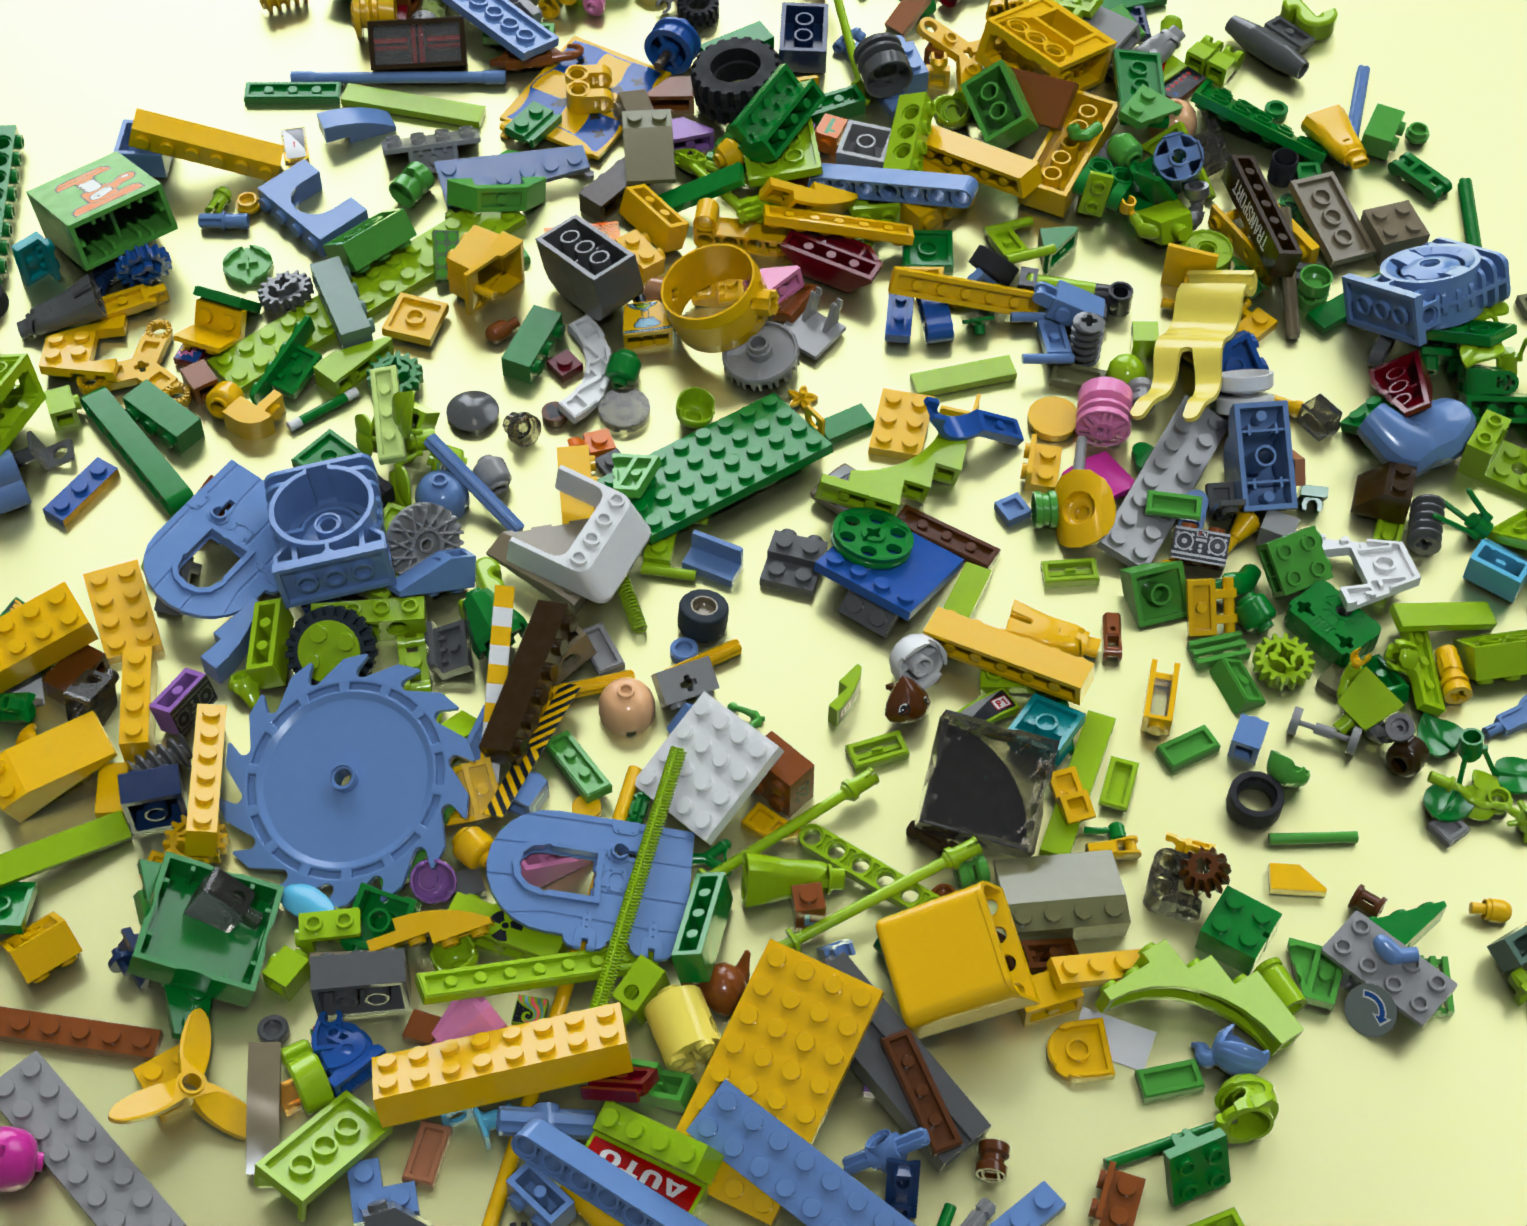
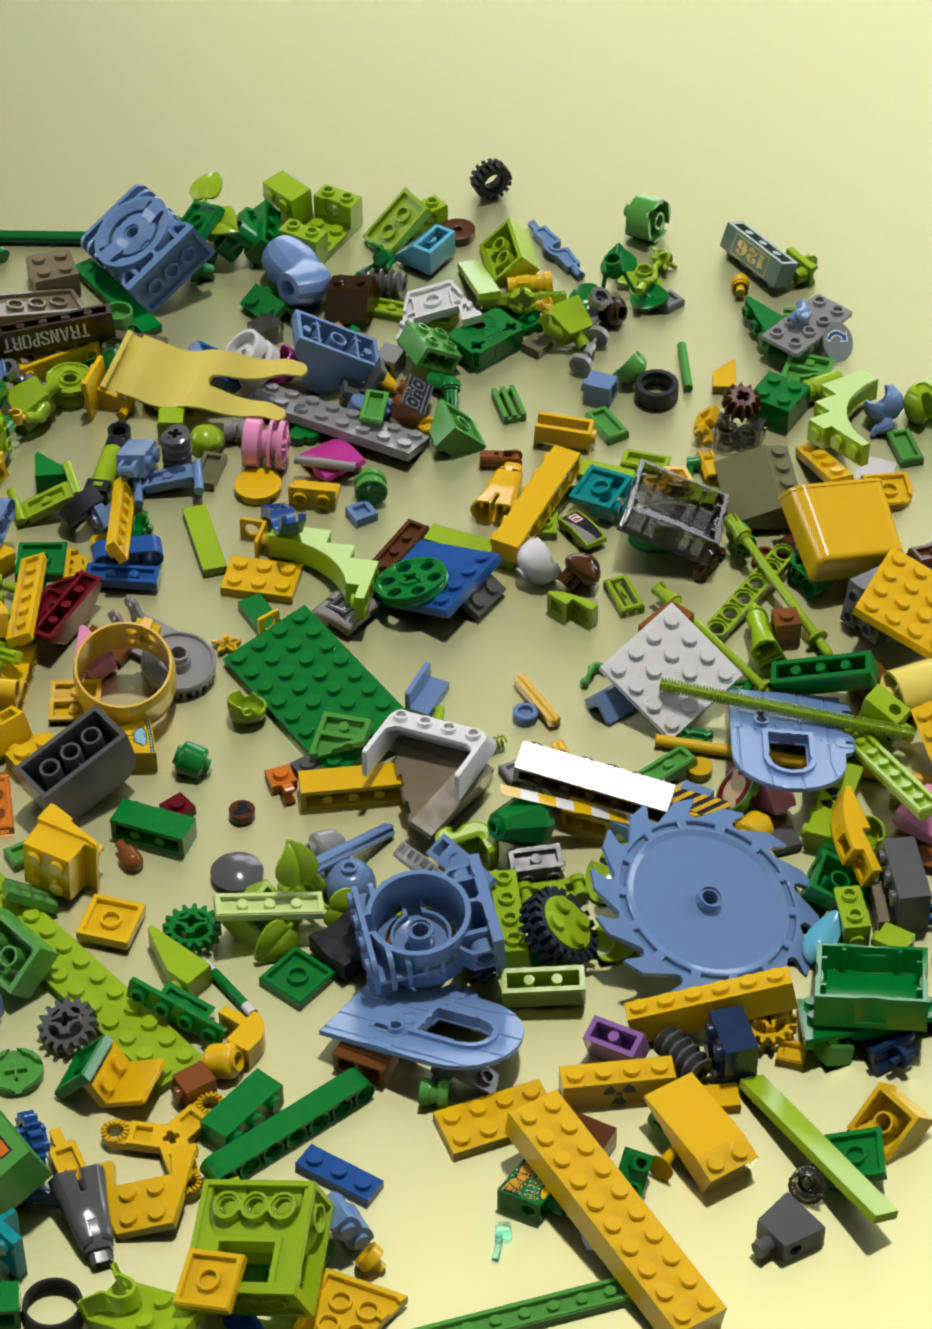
camera: 90 degrees left, 10 degrees down
clear smoke torso [63,668,120,727] -> none
tile [173,345,209,367] -> none
clear smoke torso [184,866,263,932] -> none
medium blue slope [200,598,259,685] -> none
lime animal [228,669,261,710] -> none
brick [309,256,376,349] -> none
medium lavender hair [409,859,457,904] -> none
clear smoke piece [502,412,542,447] -> none
white tile [558,314,611,424] -> none
clear smoke tile [598,387,651,433] -> none
light nougat cylinder [599,677,655,736] -> none
light grey brick [651,656,720,710] -> none
black wheel [677,589,729,642] -> none
dark grey plate [759,528,828,598] -> none
medium blue plate [816,938,856,961] -> none
lime tile [1040,558,1100,589] -> none
yellow hat [1054,469,1116,549] -> none
yellow plate [1185,577,1238,636] -> none
bright green slope [1209,658,1266,714] -> none
green head [1235,592,1277,634] -> none
lime gear [1252,633,1315,690] -> none
reddish brown bush [1348,884,1388,918] -> none
dark grey beam [1367,335,1396,368] -> none
dark red wedge [1368,350,1433,417] -> none

